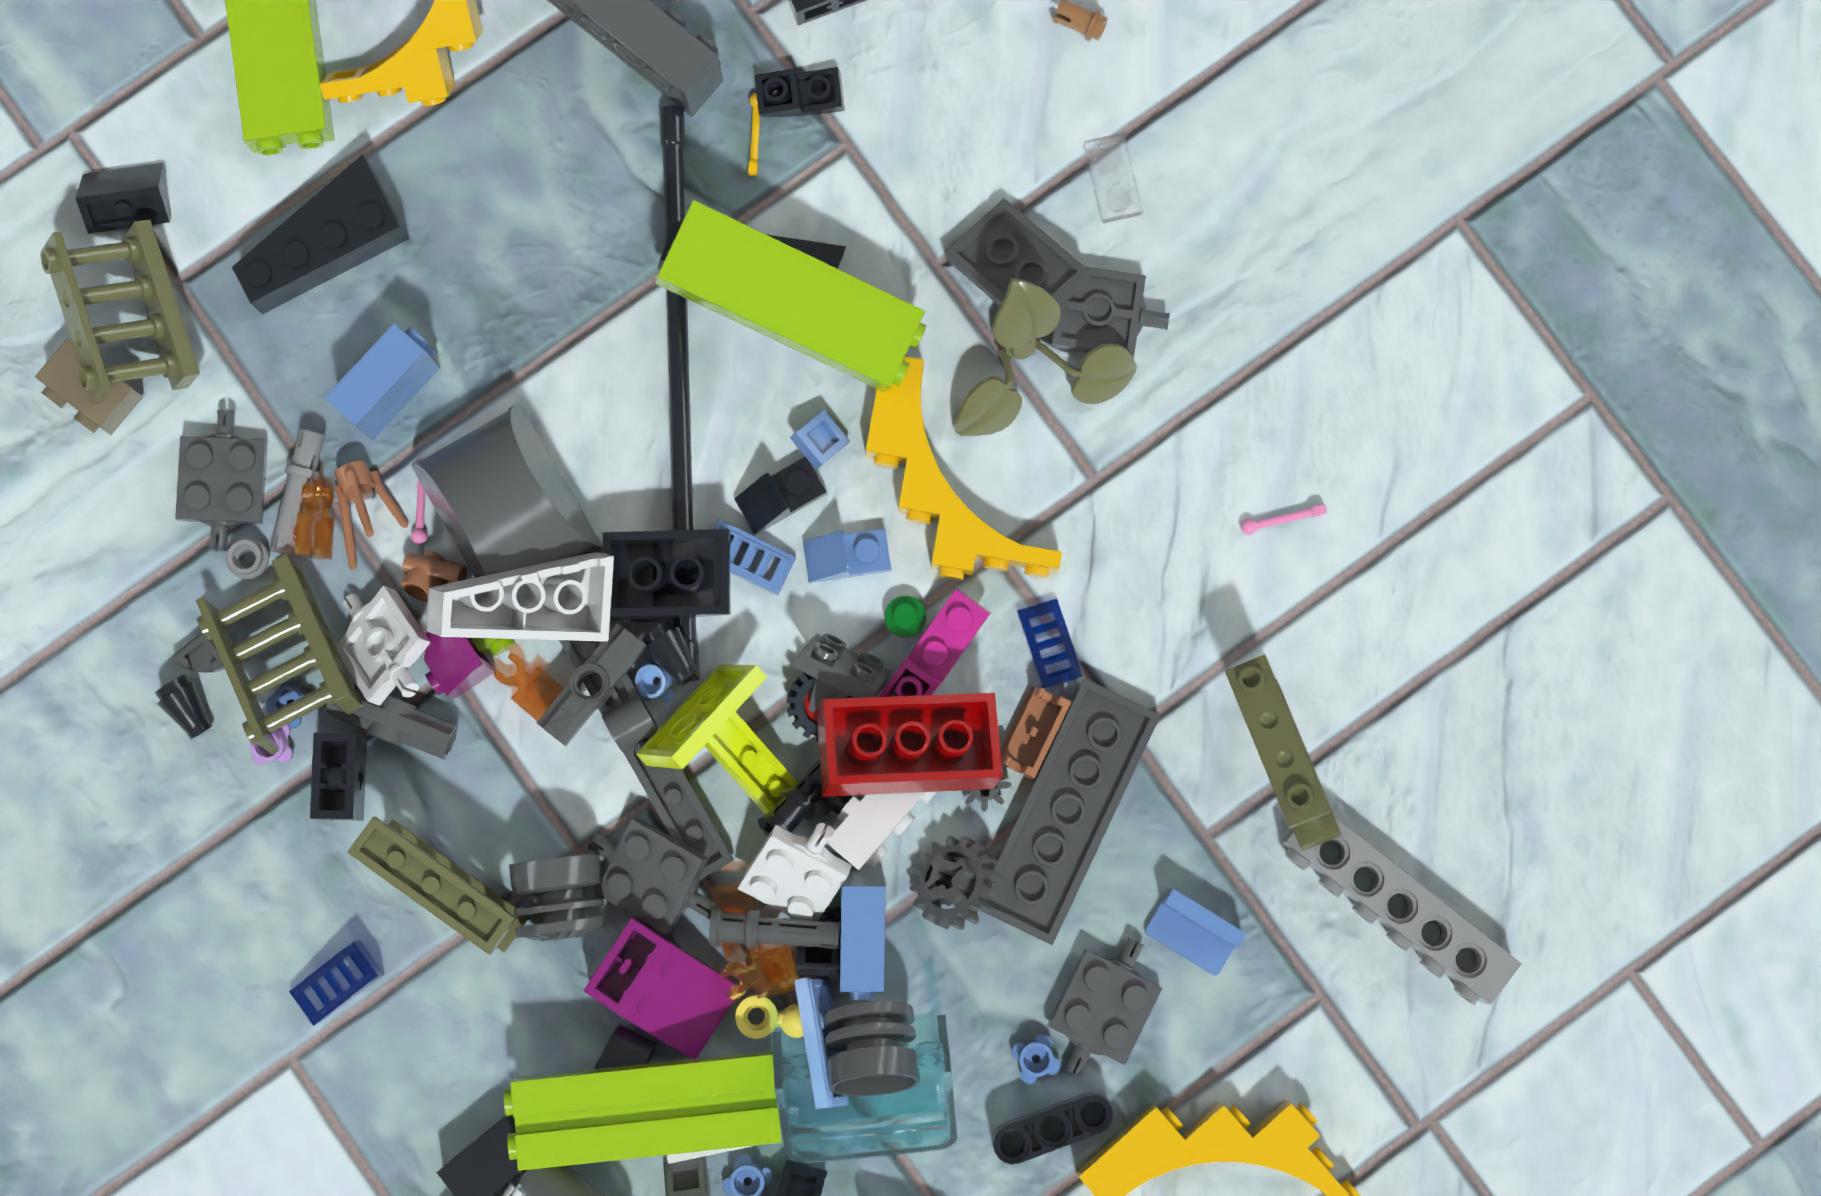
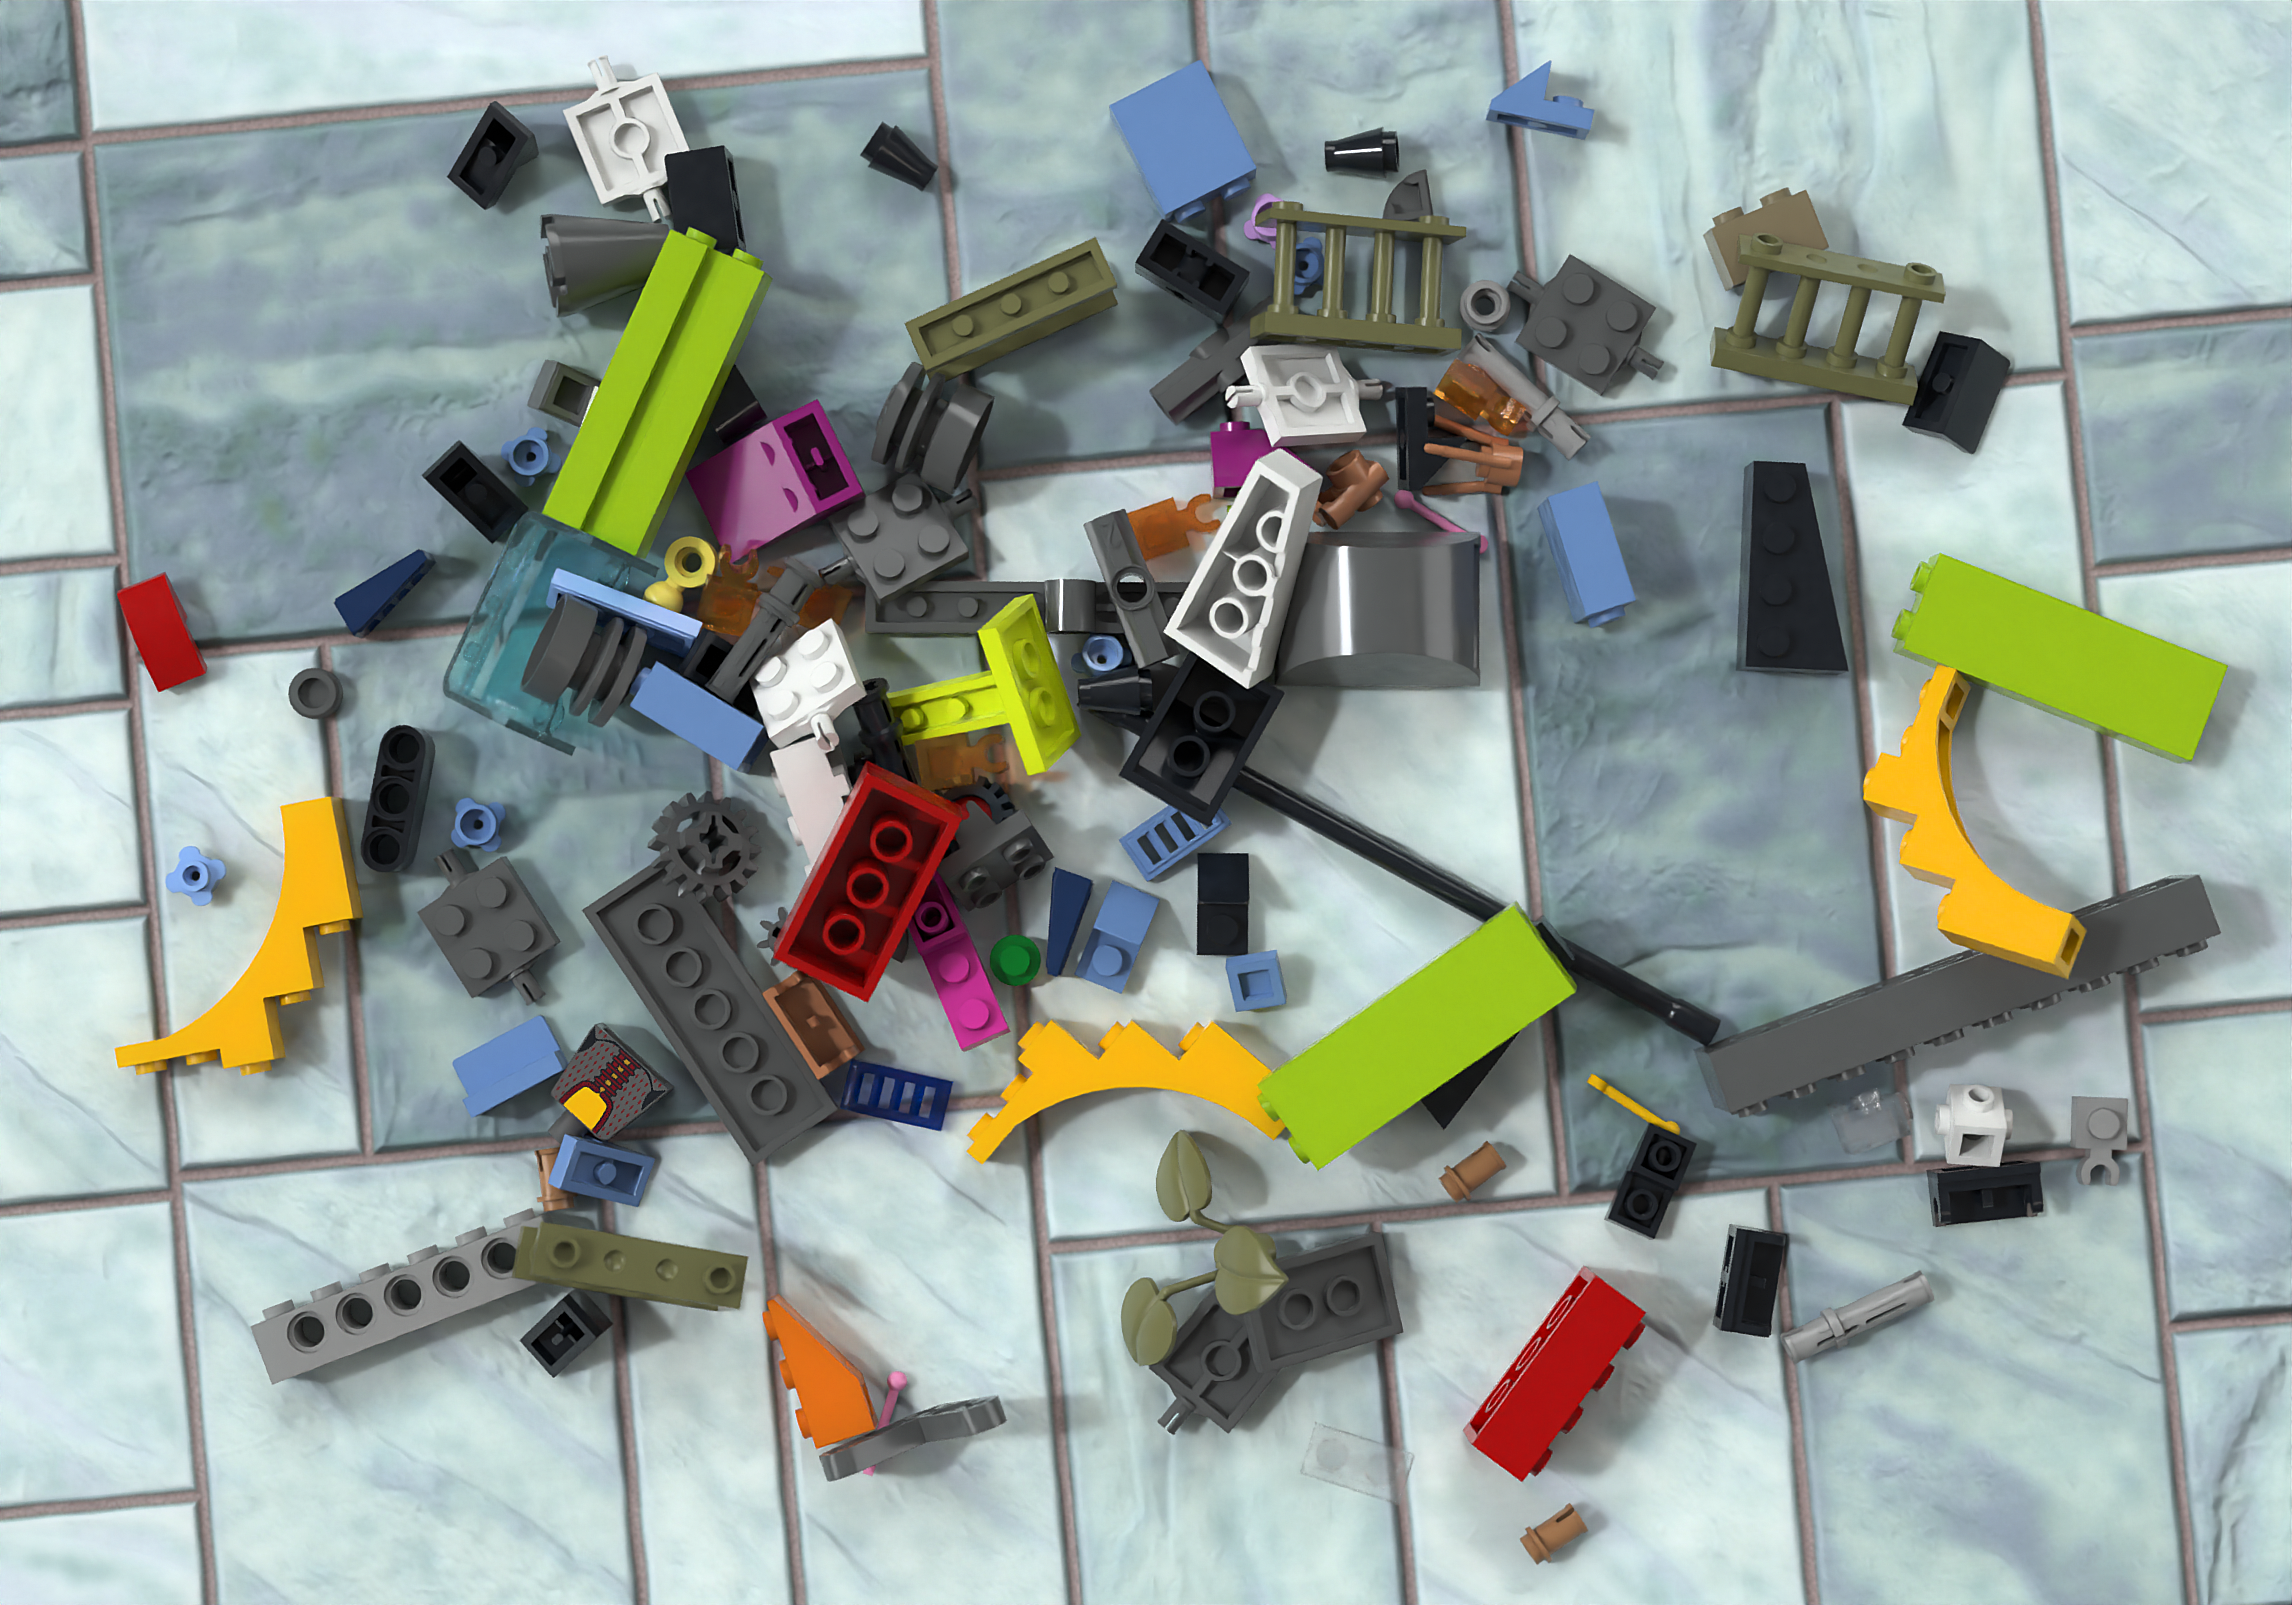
camera: 120 degrees right, 5 degrees up
clear blue slope [289,940,385,1026] -> none
none -> black slope [519,1289,613,1378]
none -> medium nougat pin [534,1147,578,1212]
none -> torso [548,1023,674,1144]
none -> medium blue slope [548,1134,655,1207]
none -> orange slope [762,1294,879,1449]
none -> dark grey beam [819,1395,1007,1481]
none -> black cone [860,121,939,192]
none -> clear orange plate [915,732,1010,792]
none -> dark blue slope [1046,867,1094,977]
none -> medium blue brick [1109,59,1257,224]
none -> black slope [1395,386,1467,491]
none -> medium nougat pin [1438,1141,1507,1203]
none -> red brick [1463,1265,1646,1482]
none -> medium blue slope [1485,60,1594,140]

